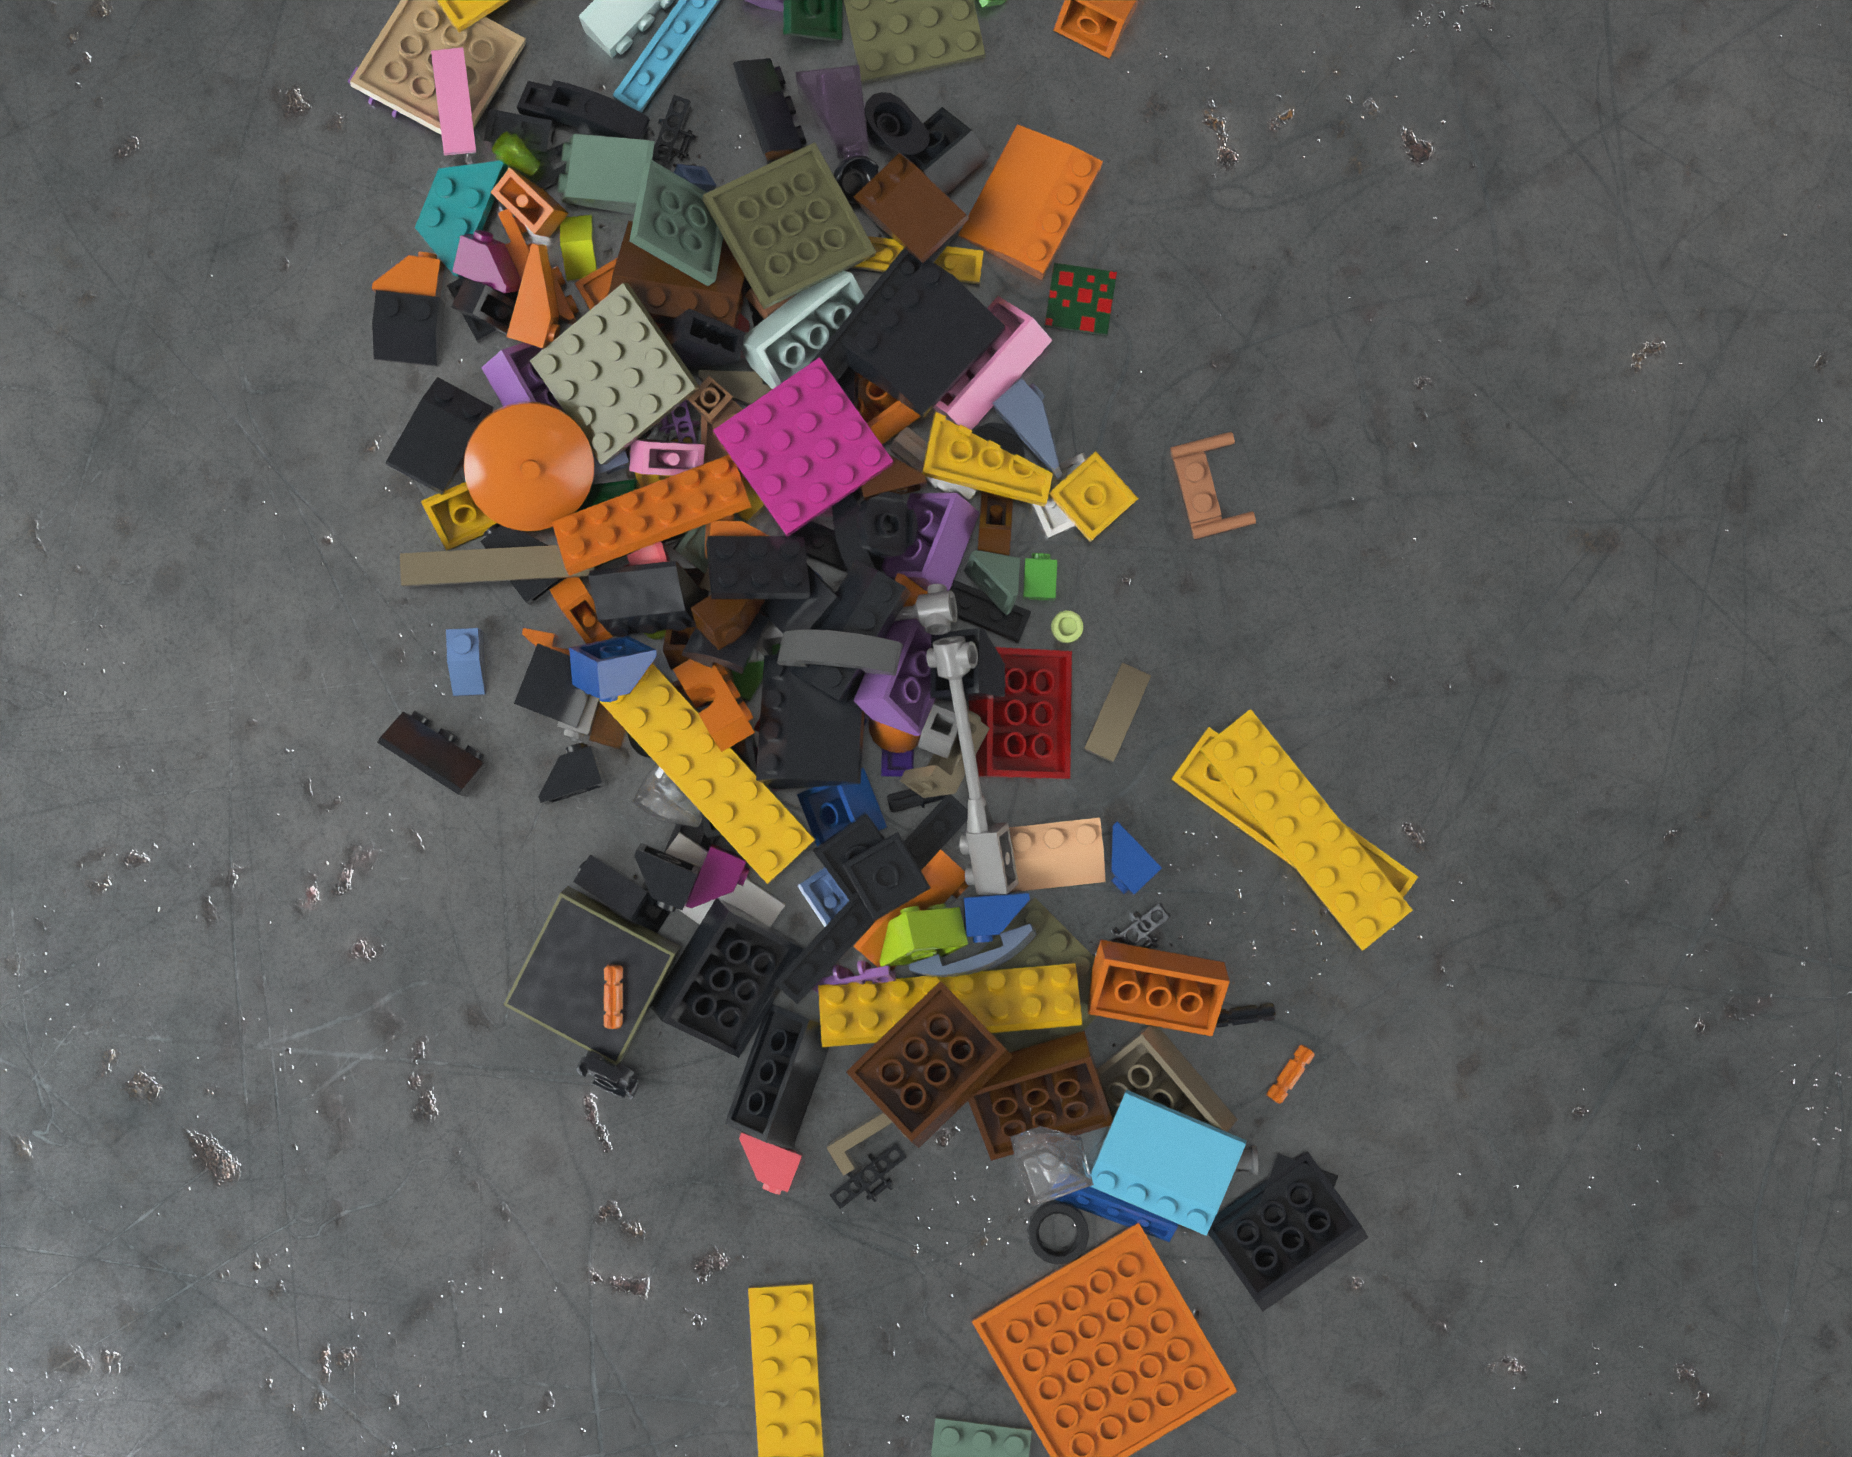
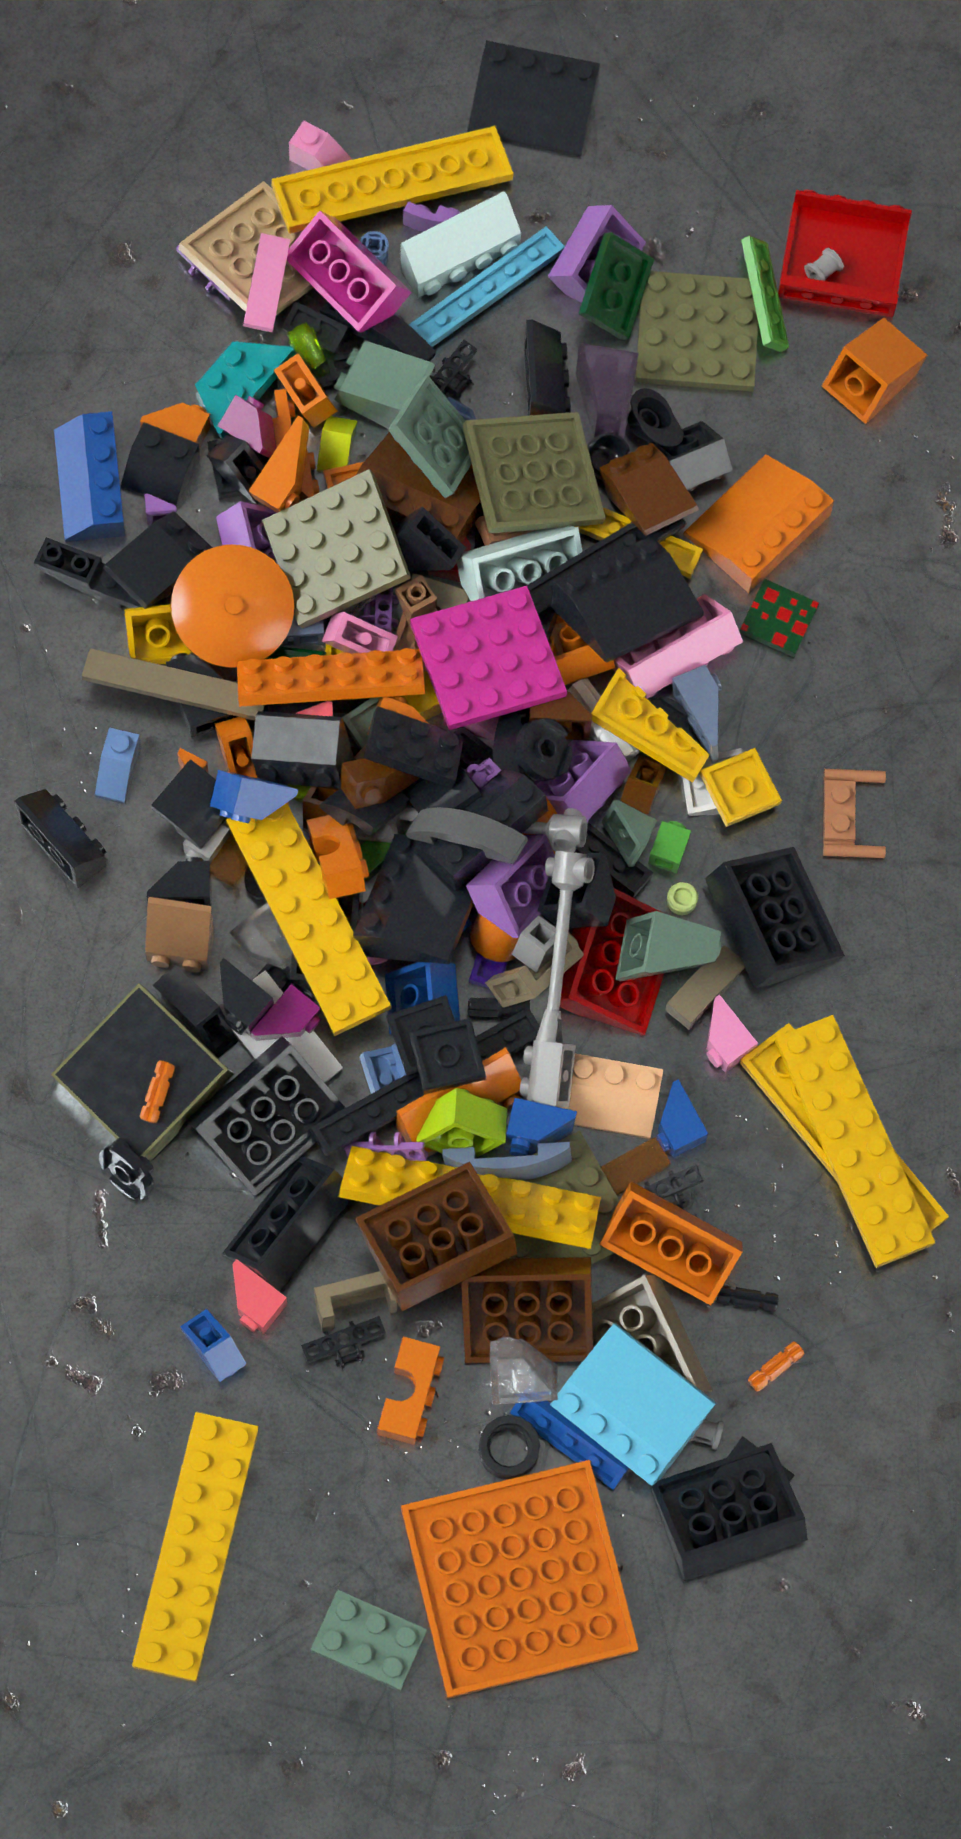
camera: 10 degrees right, 15 degrees down
none -> black slope [33,537,143,609]
none -> blue slope [54,411,125,542]
none -> medium lavender slope [144,494,177,526]
none -> medium nougat slope [145,897,215,972]
none -> blue slope [180,1309,247,1382]
none -> dark pink slope [287,211,412,333]
none -> medium blue wheel [360,231,389,266]
none -> orange arch [377,1336,445,1445]
none -> medium lavender piece [464,758,501,791]
none -> clear orange tile [601,1137,671,1195]
none -> sand green slope [616,911,721,981]
none -> black slope [705,847,845,988]
none -> bright pink slope [706,994,758,1073]

